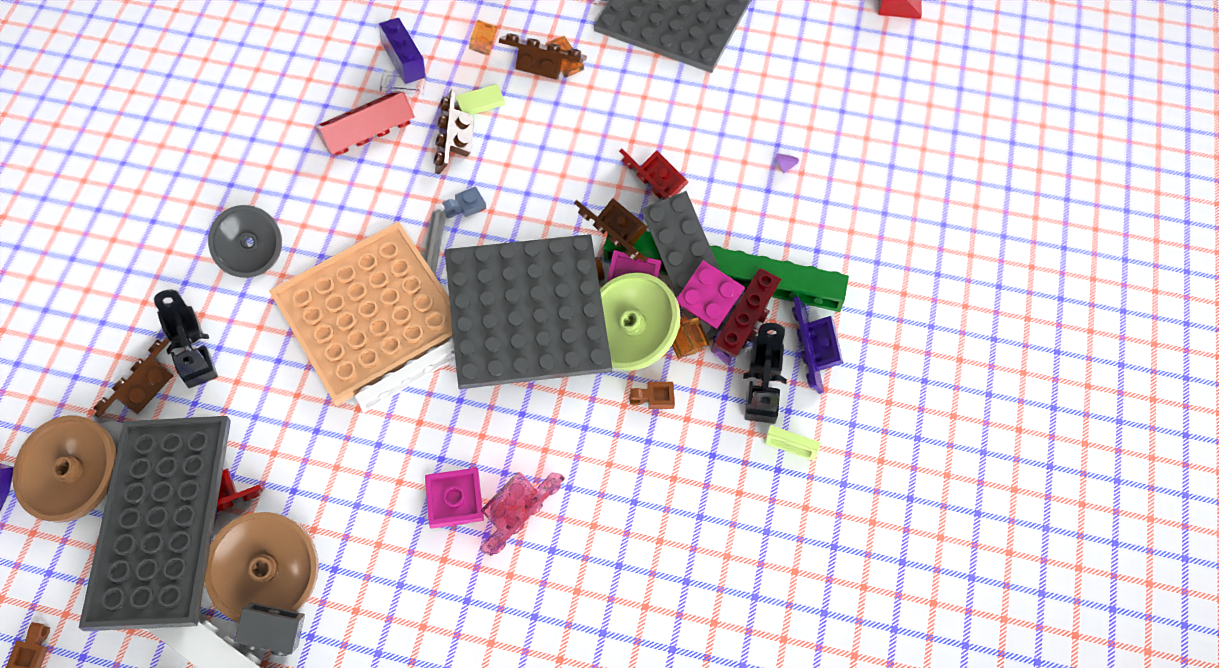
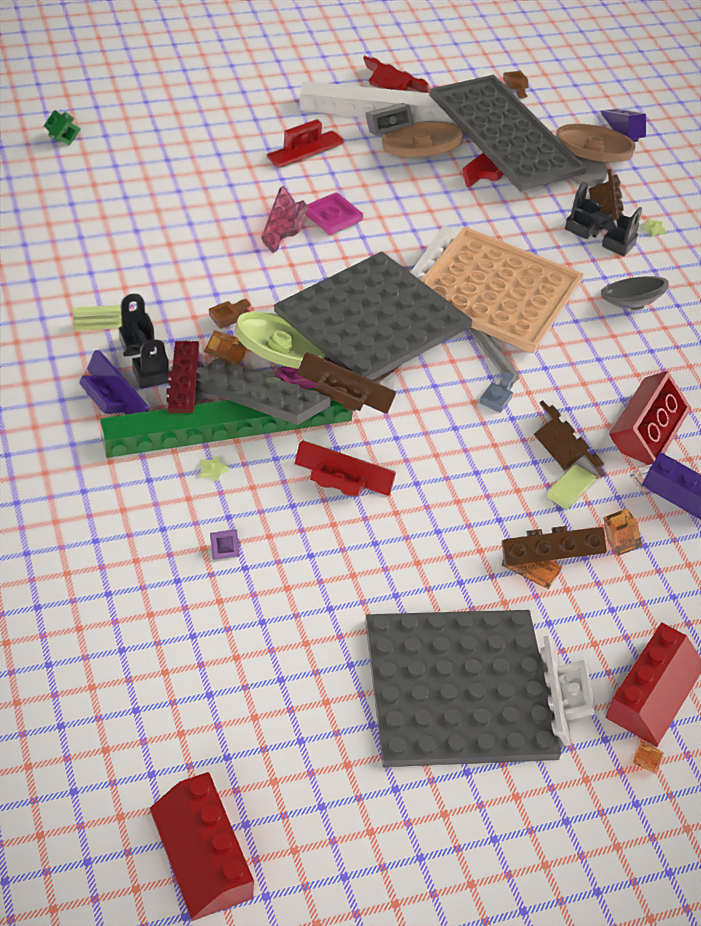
camera: 145 degrees right, 15 degrees down
dark pink plate [677,260,745,330] -> none
none -> yellowish green piece [200,456,229,482]
none -> red bracket [266,119,344,168]
none -> yellowish green piece [641,218,667,237]

